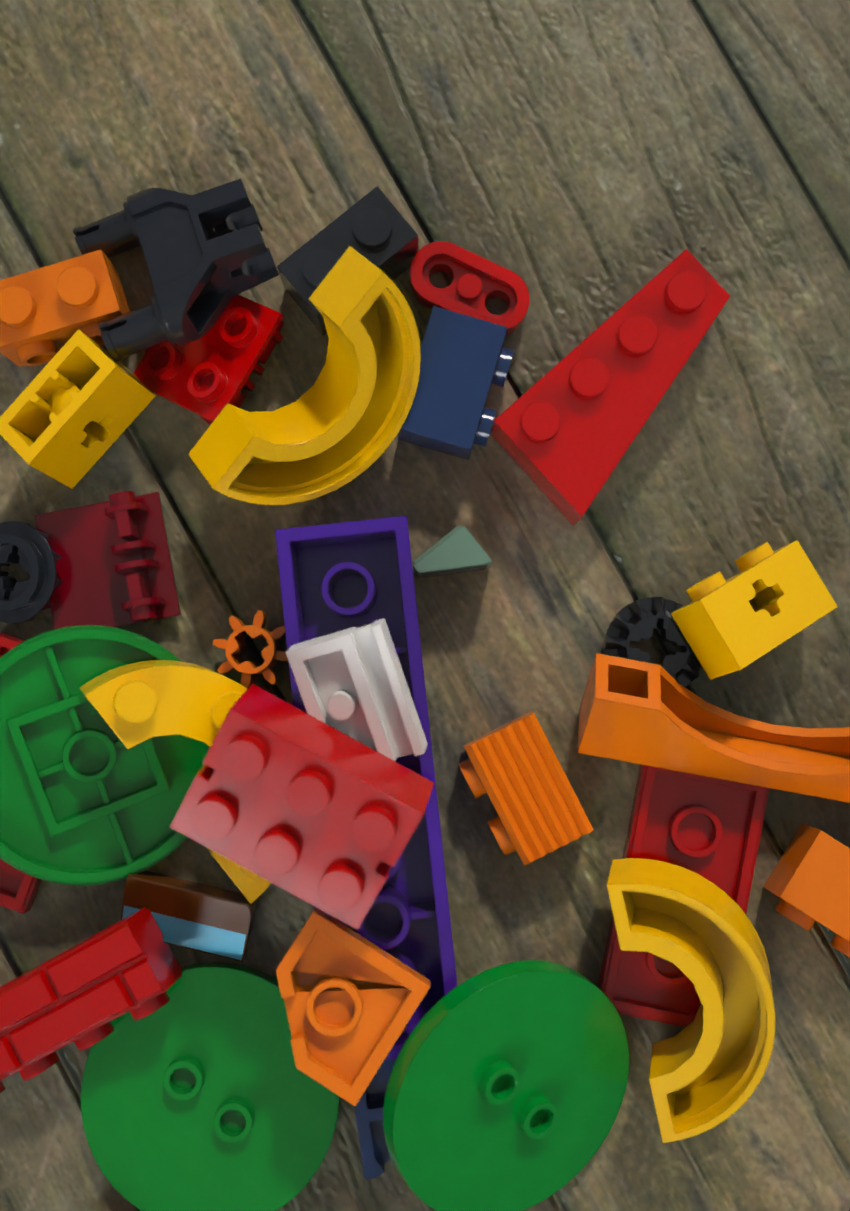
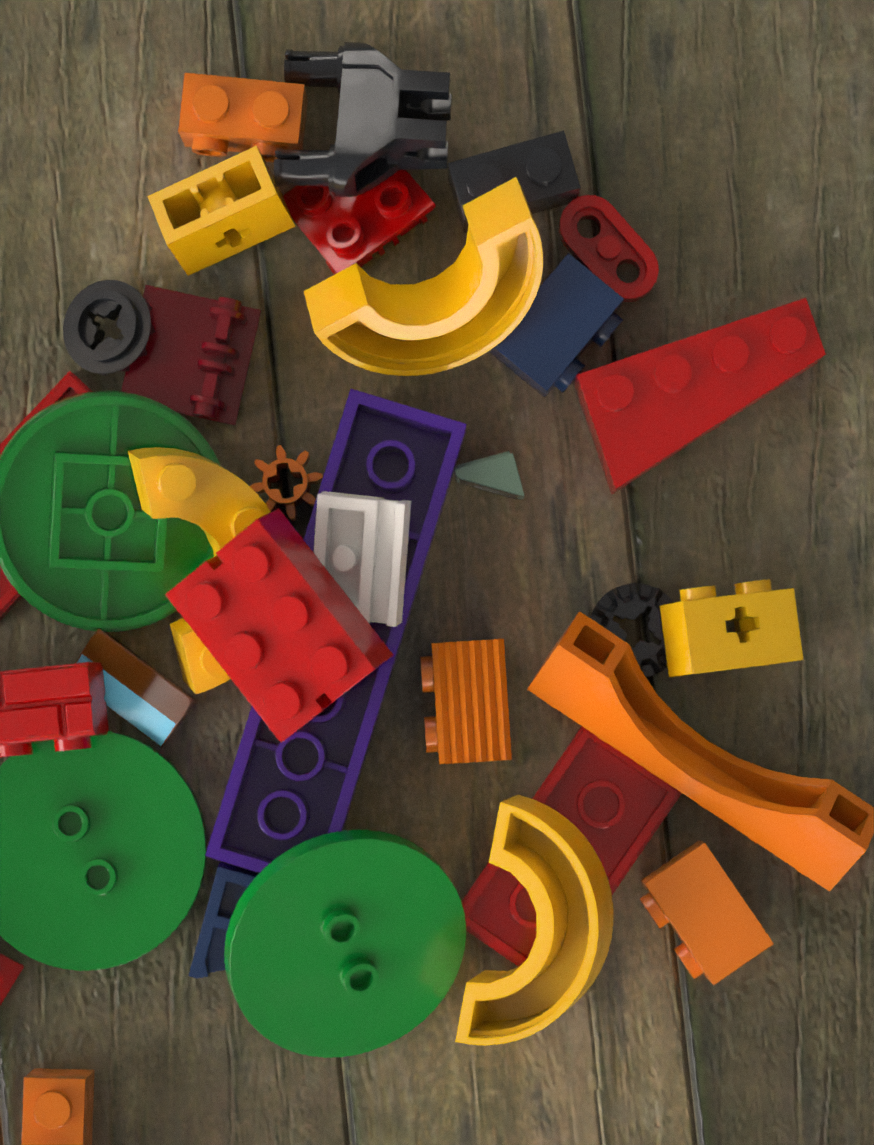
camera: 25 degrees right, 0 degrees up
orange plate [276,907,431,1106] -> none

